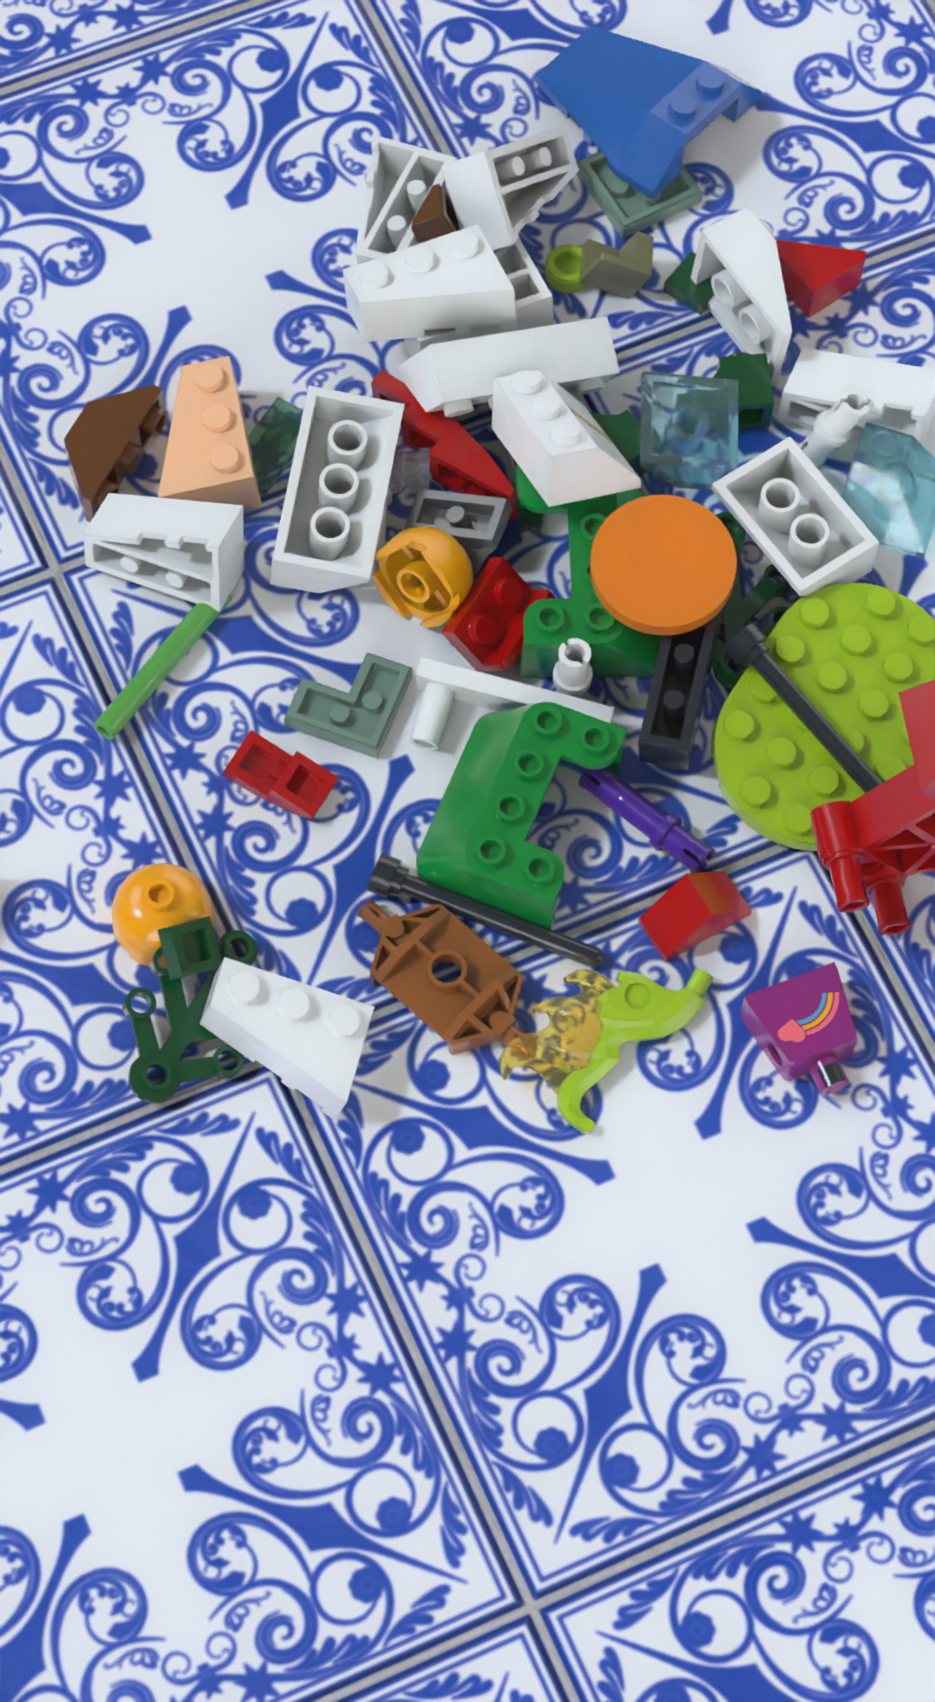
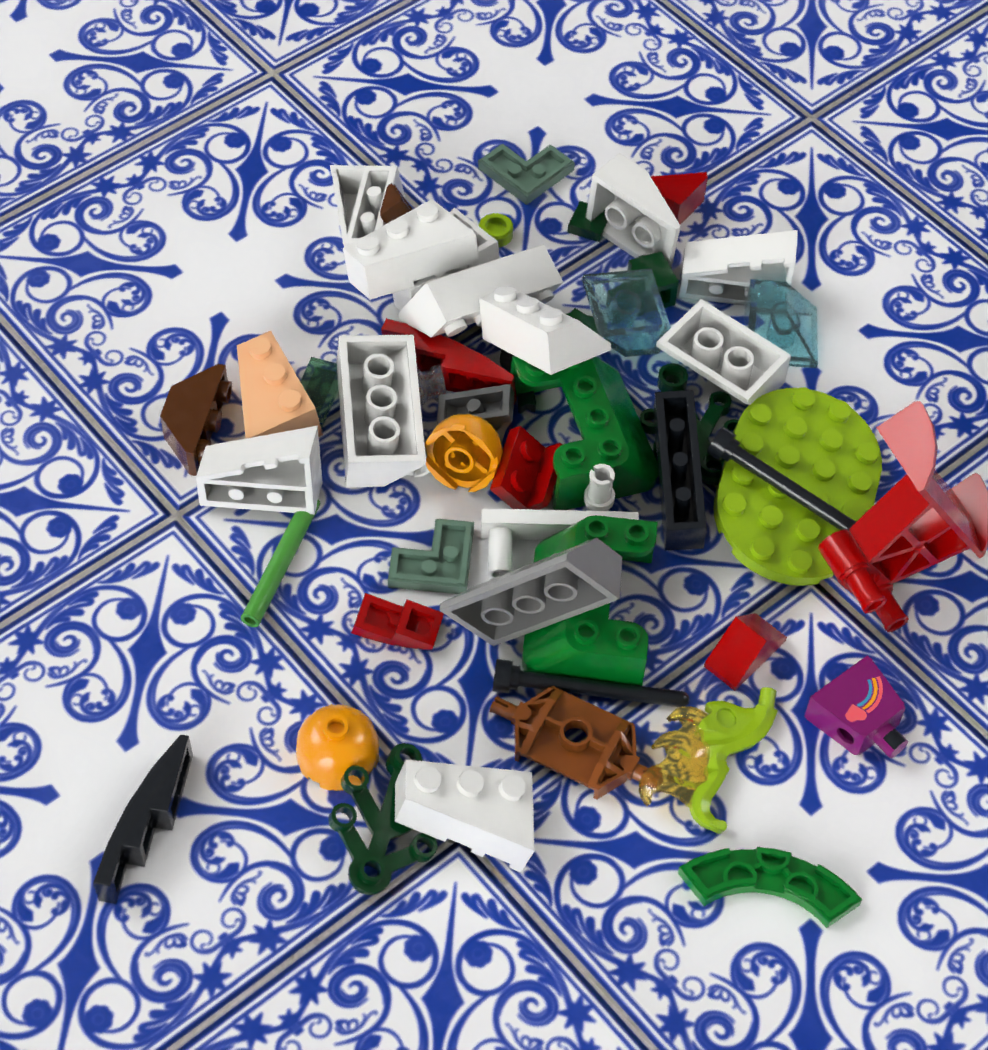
camera: 15 degrees left, 10 degrees down
dark green tile [157,916,222,980] -> none
white wedge [441,125,579,250] -> none
blue wedge [535,26,762,199] -> none
dark purple pin [578,767,715,873] -> none
olive panel [579,231,654,299] -> none
orange piece [590,495,737,636] -> none
white pin [798,389,869,468] -> none
none -> light grey slope [439,538,622,646]
none -> green tile [678,847,863,928]

